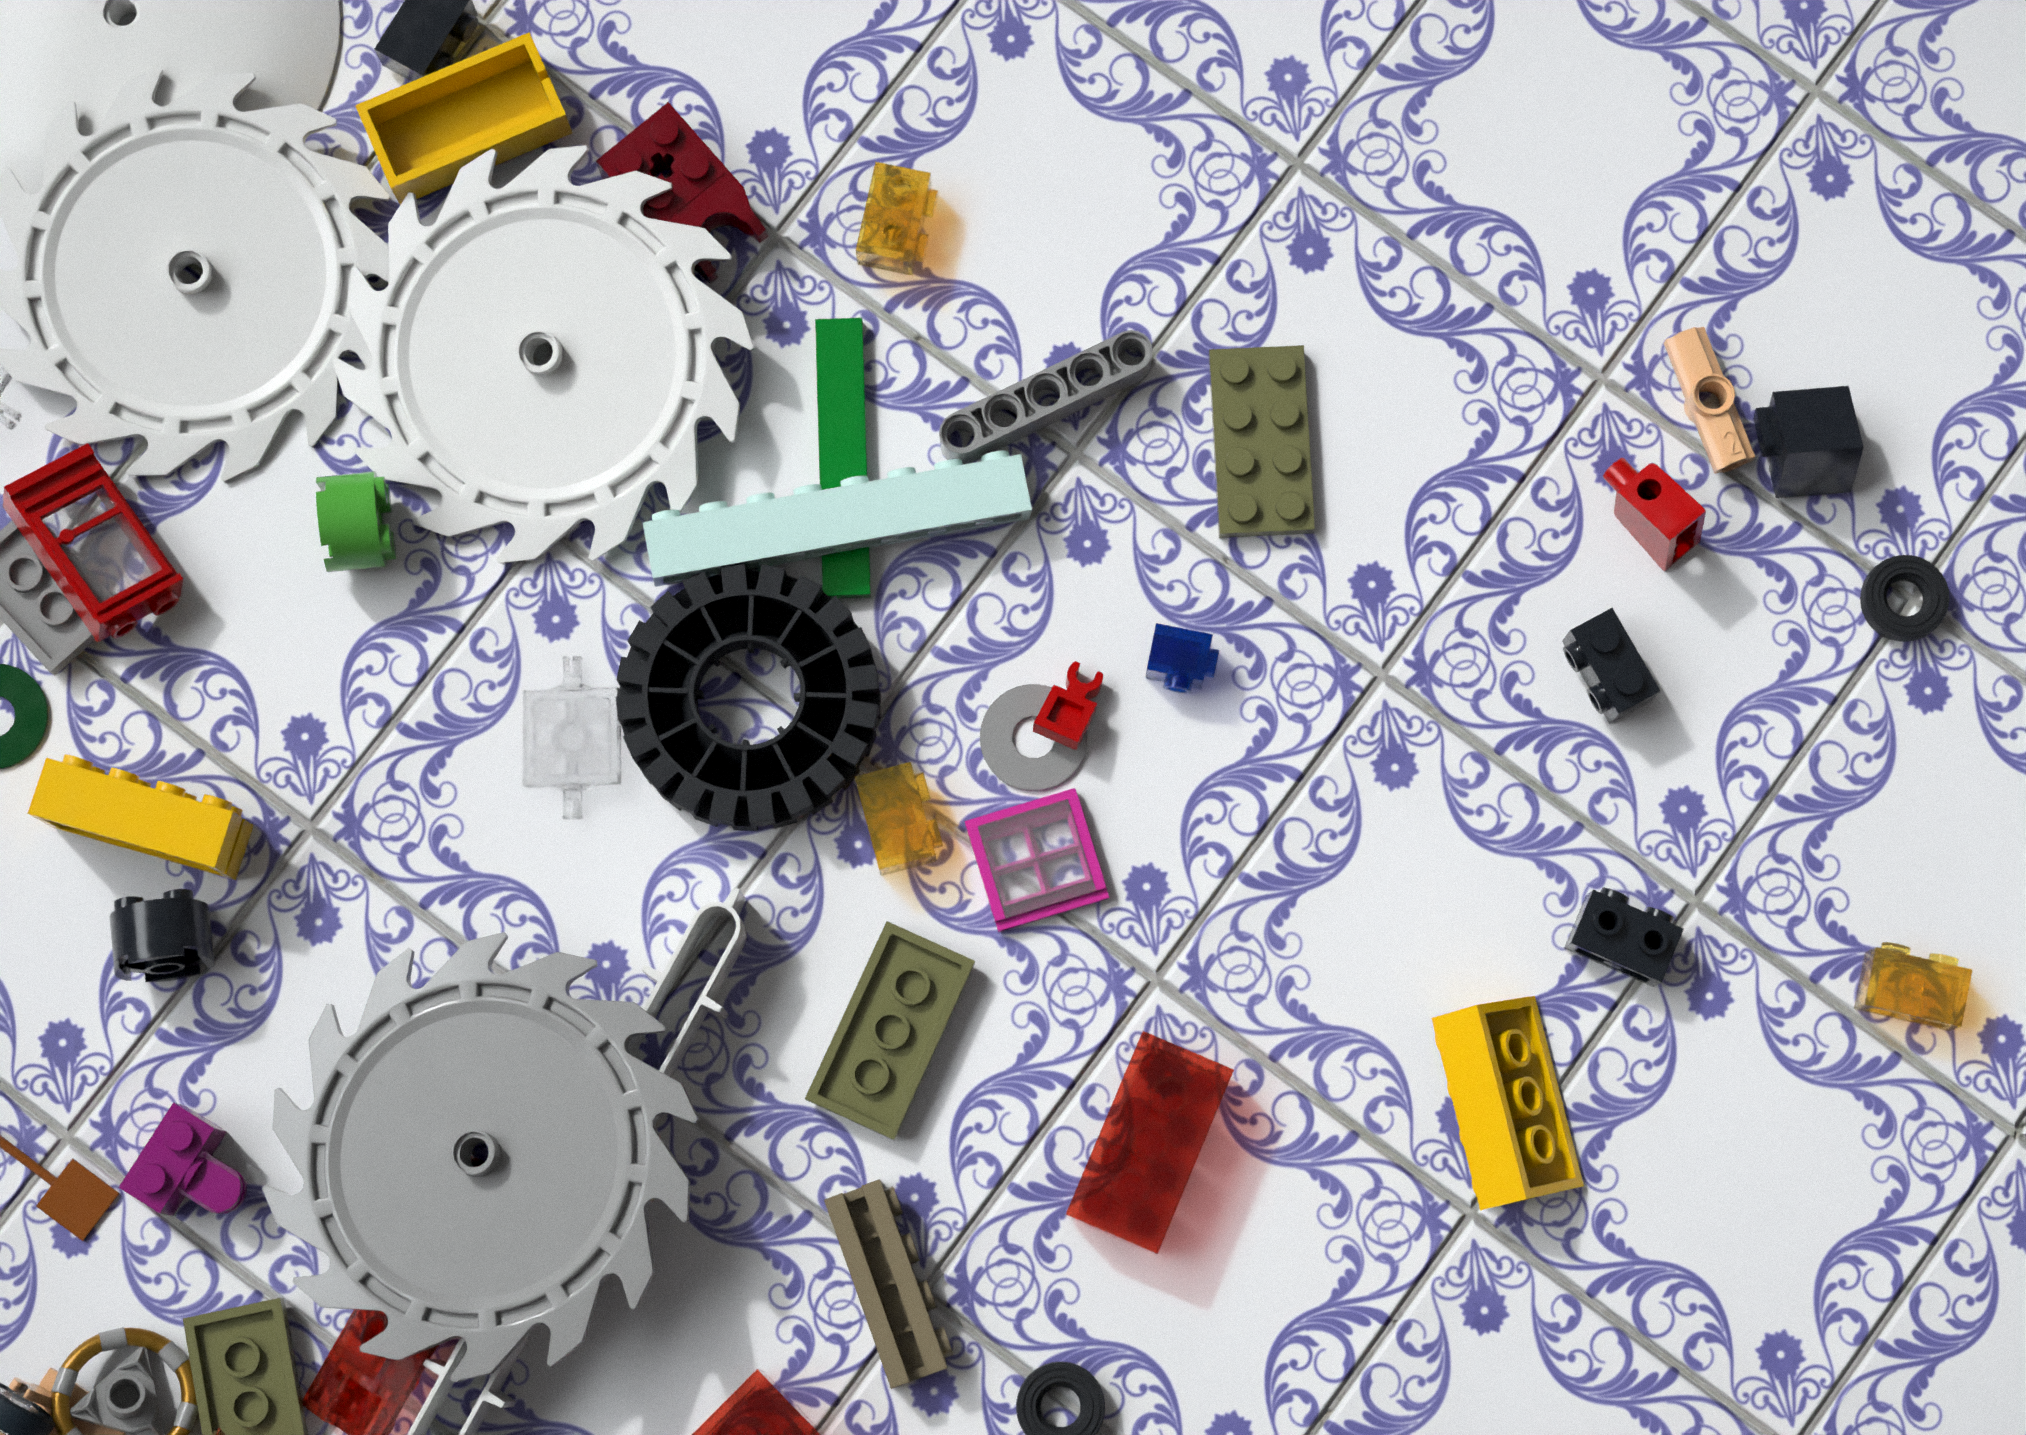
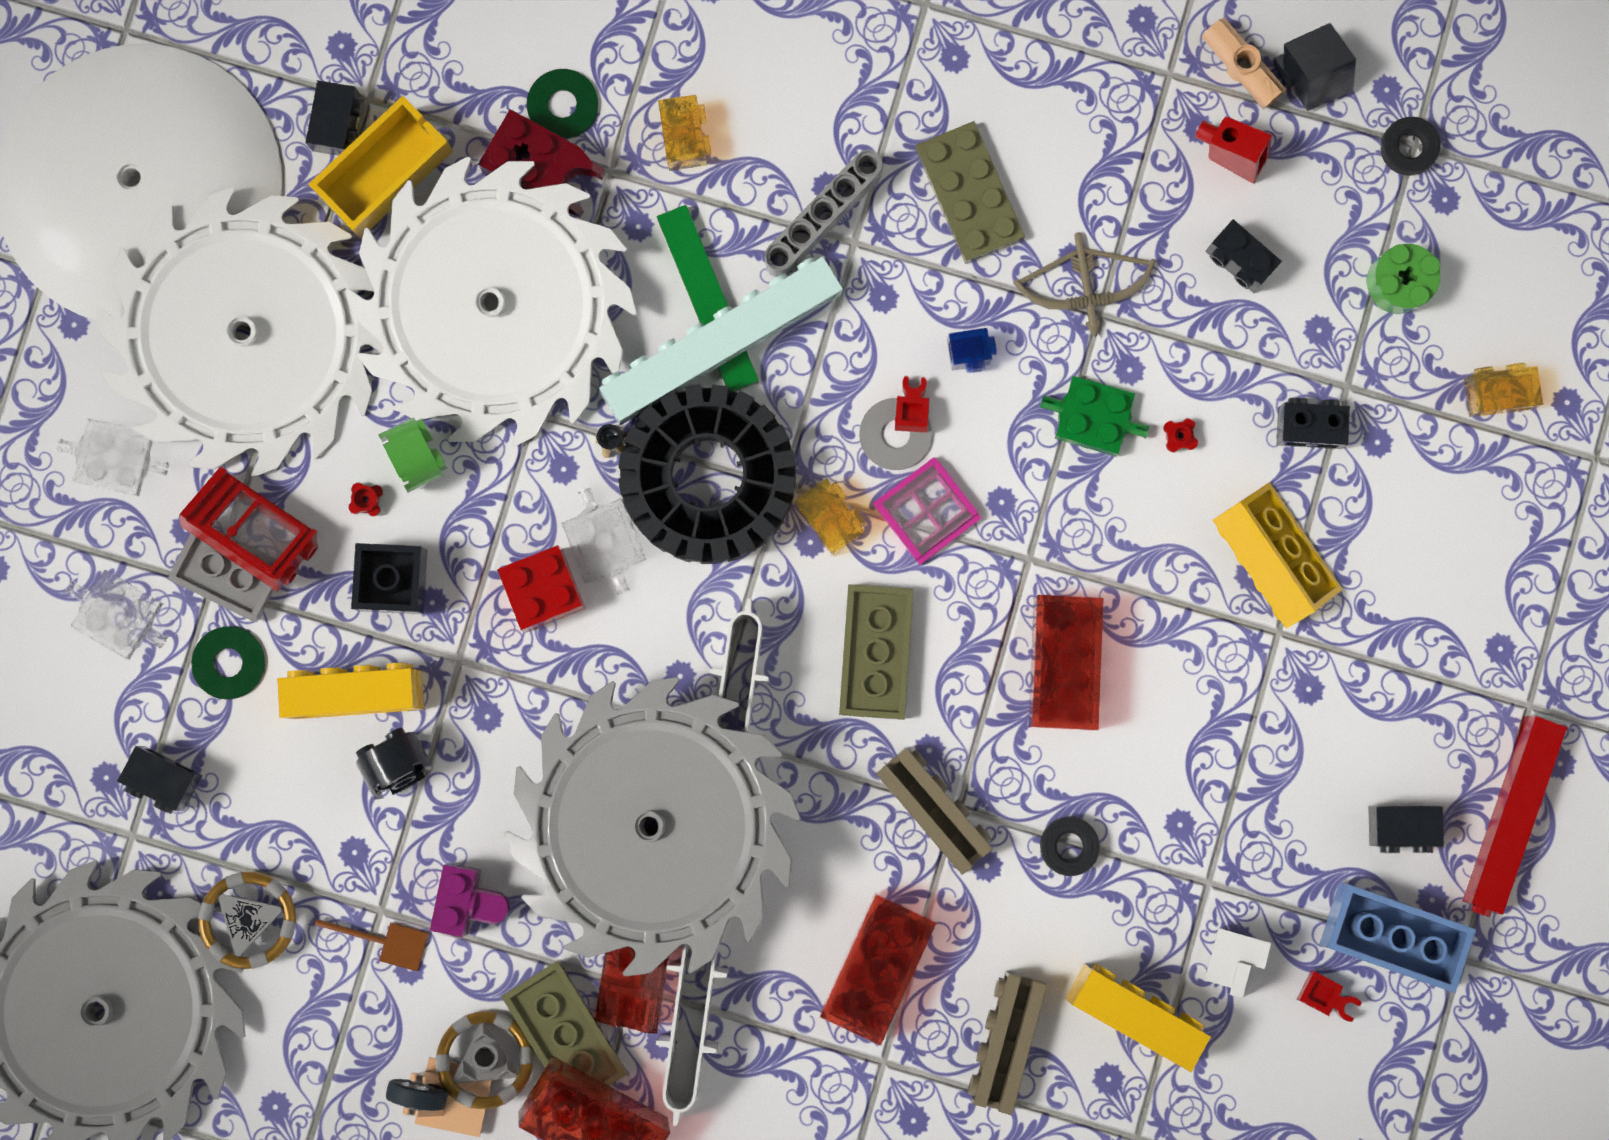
camera: 20 degrees left, 5 degrees up
none -> red plate [348,482,383,517]
none -> black brick [351,543,428,615]
none -> red brick [497,545,586,633]
none -> dark green gear [527,69,598,139]
none -> black piece [595,424,628,458]
none -> dark tan piece [1013,232,1156,338]
none -> green plate [1040,376,1150,457]
none -> red plate [1163,418,1198,453]
none -> bright green brick [1366,244,1440,314]

